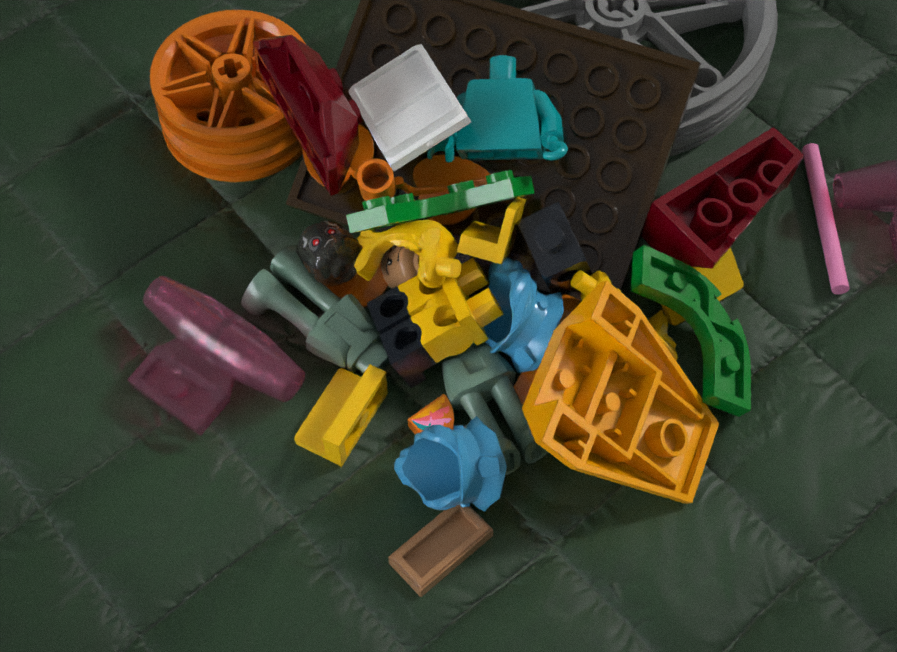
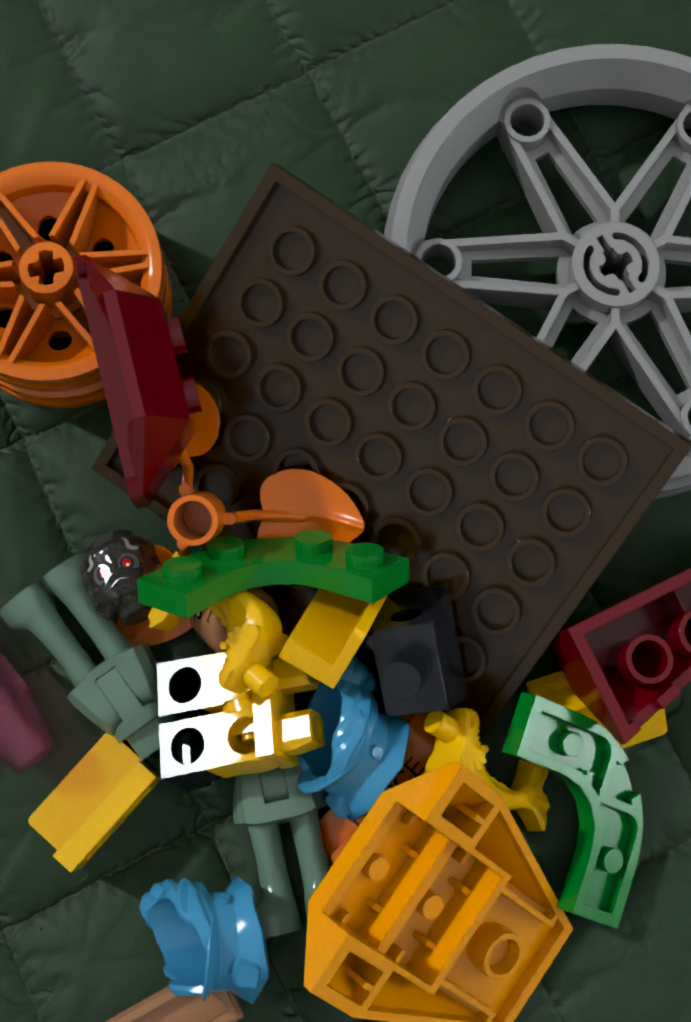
camera: 10 degrees right, 20 degrees up
white piece [349,44,471,171] -> none
tile [408,394,454,435] -> none
teal torso [427,55,568,162] -> none

